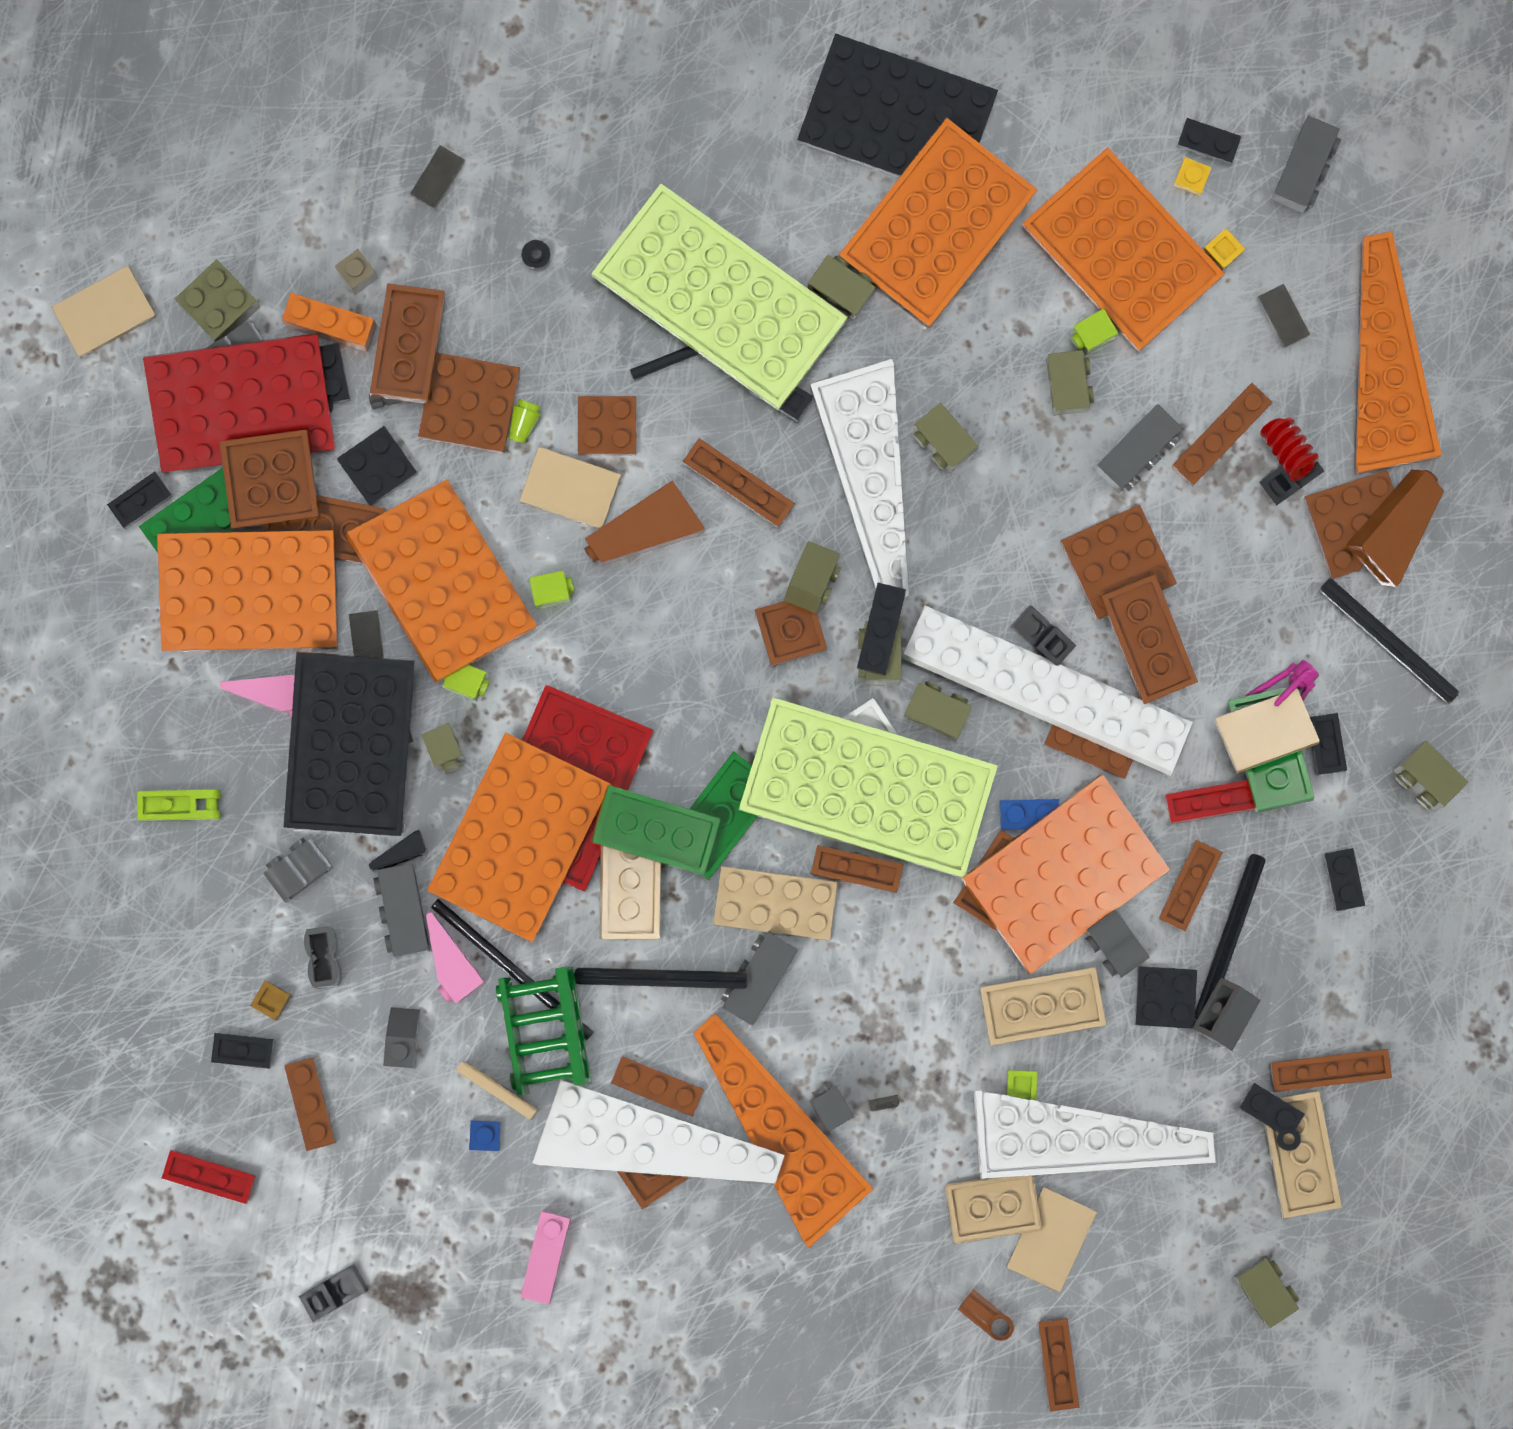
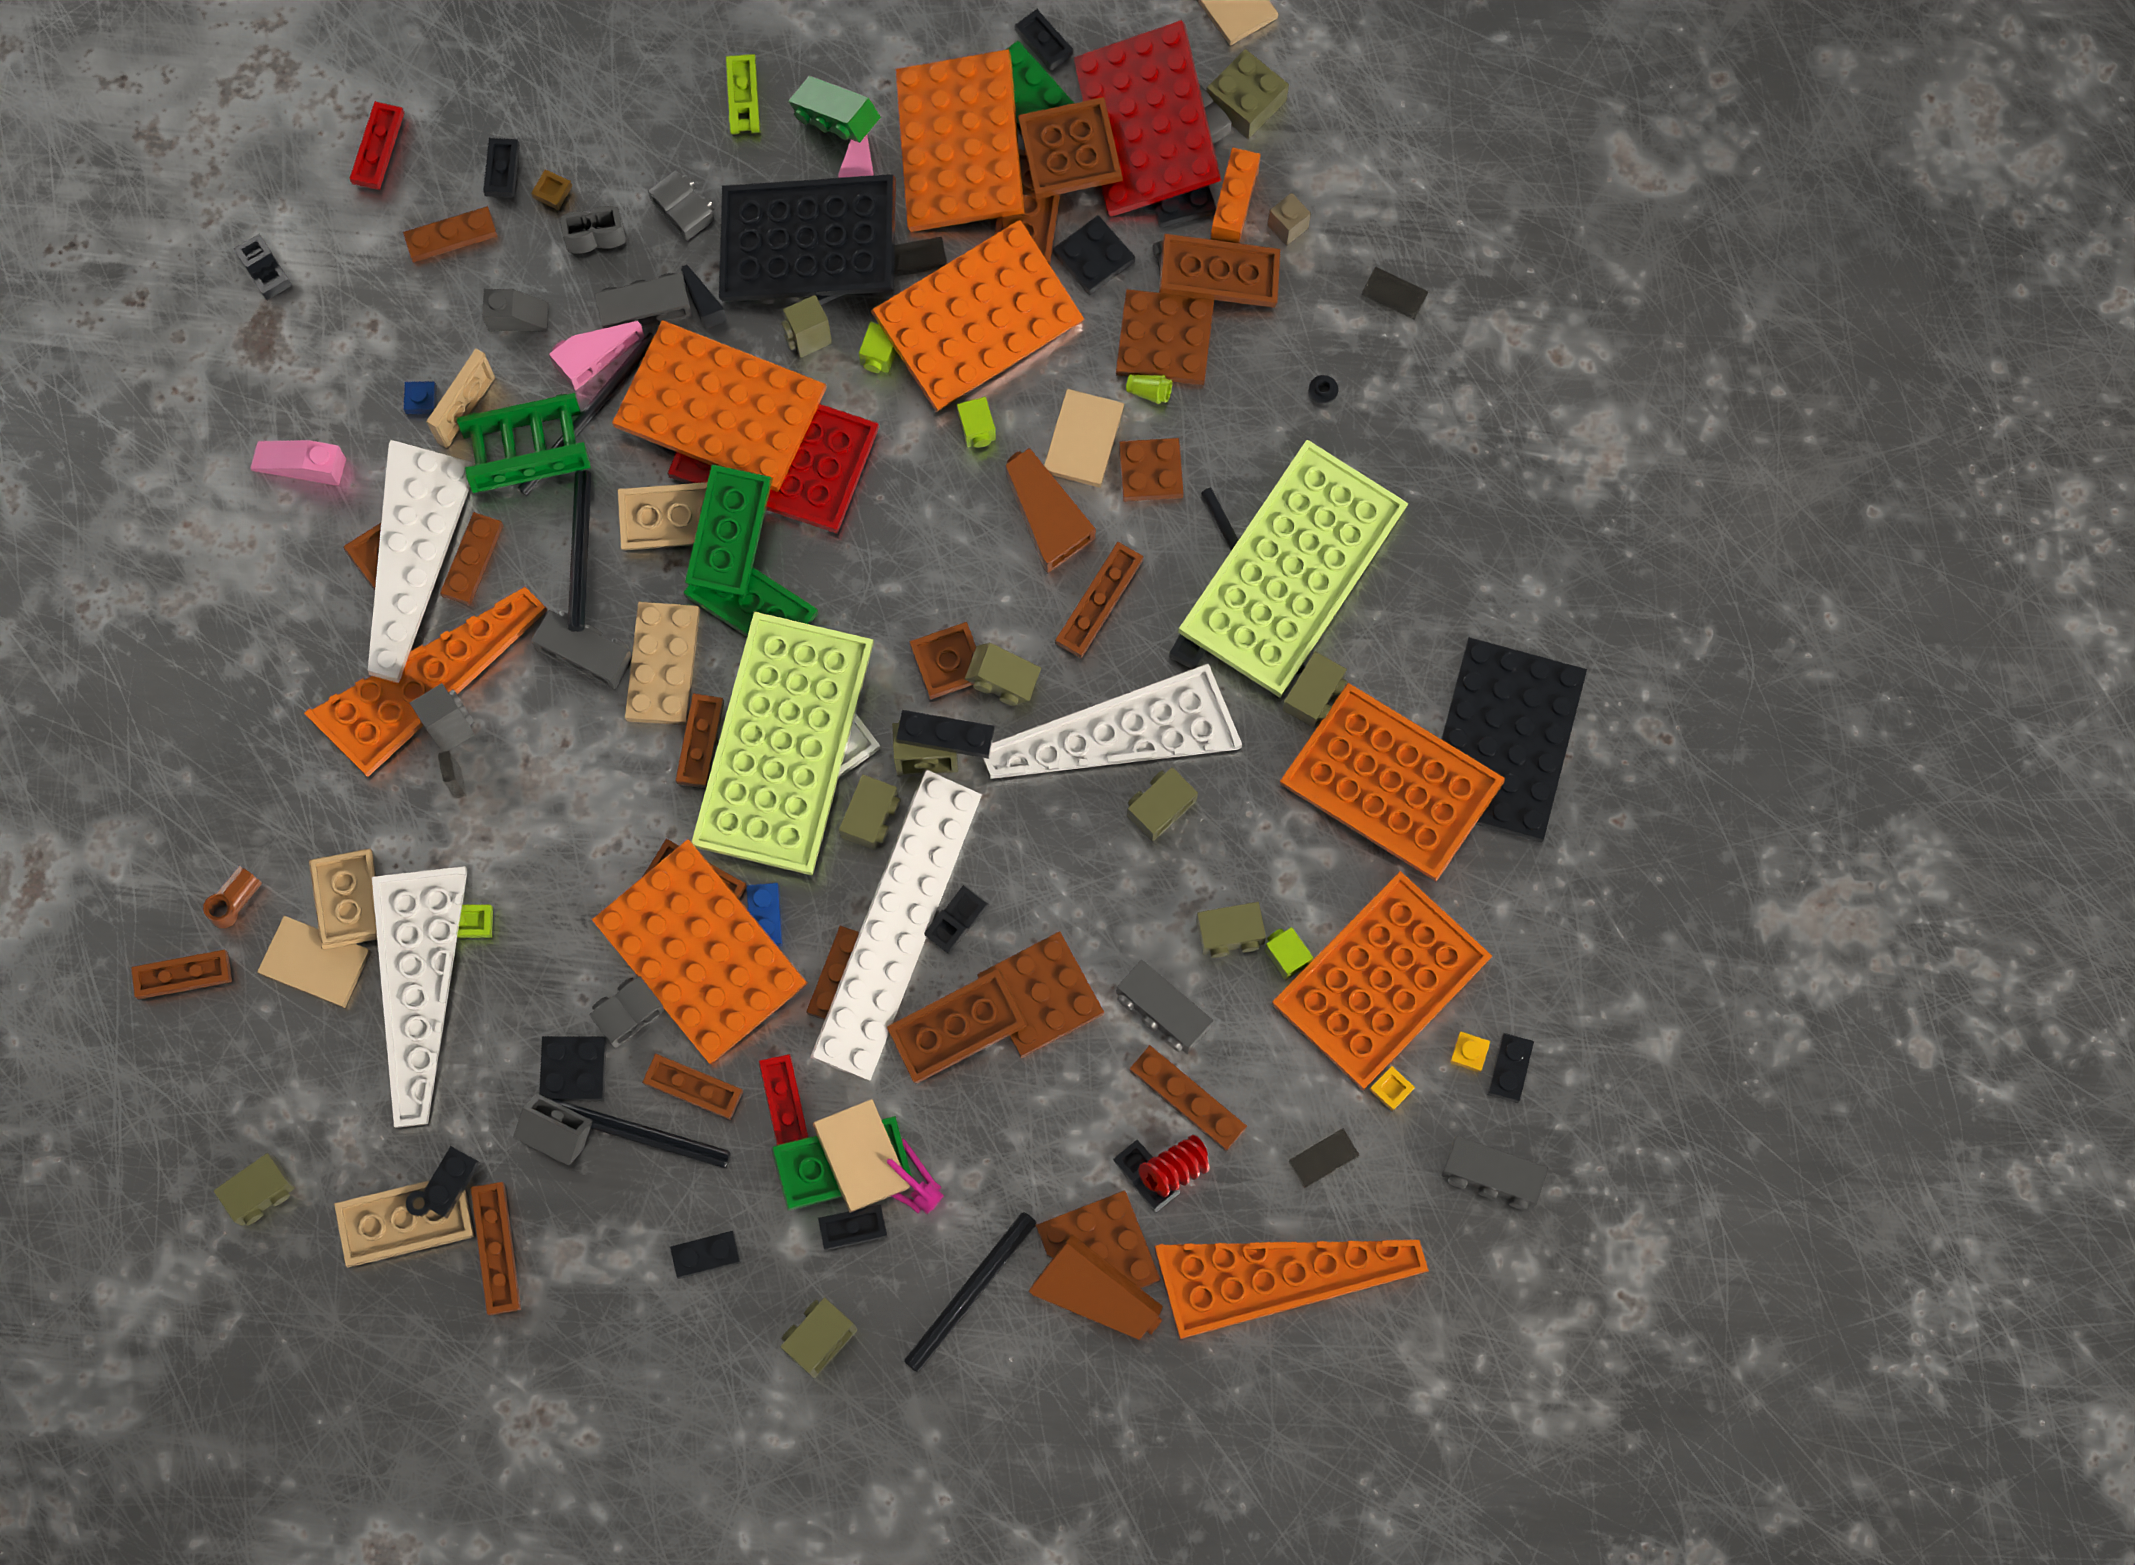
camera: 90 degrees right, 10 degrees down
tan plate [979,967,1106,1046] -> none
none -> brick [788,76,881,143]

